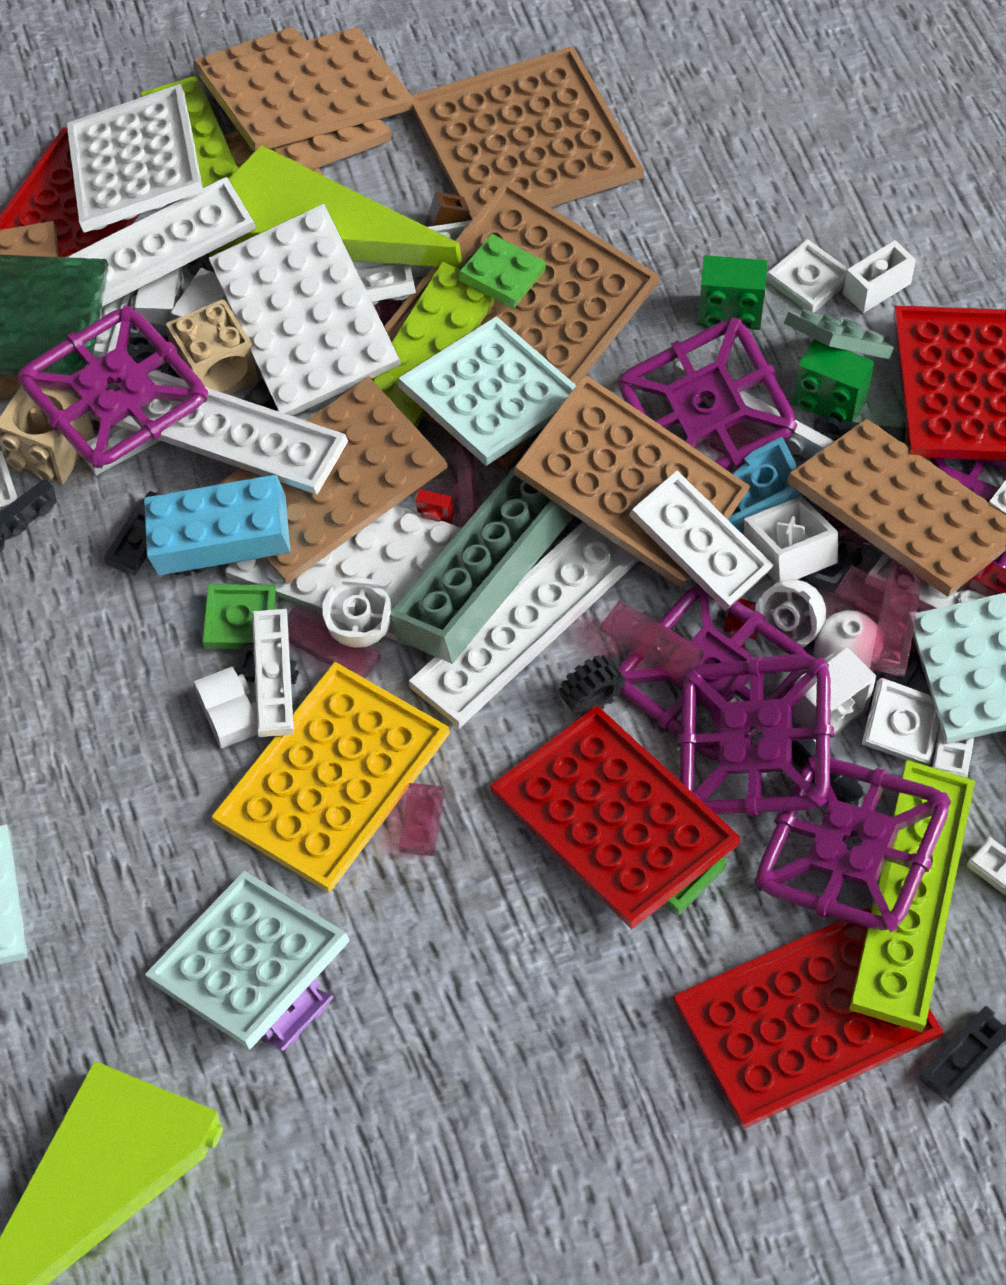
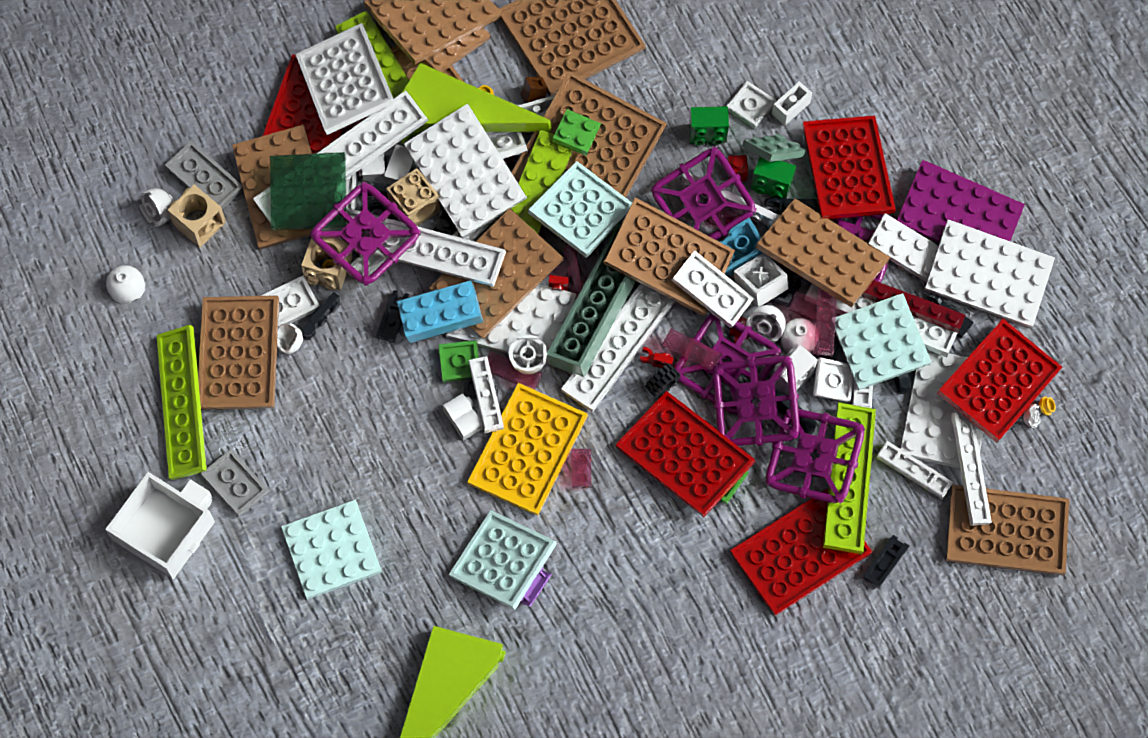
camera: 10 degrees left, 10 degrees up
none -> red plate [640,347,674,369]
none -> red brick [727,155,748,182]

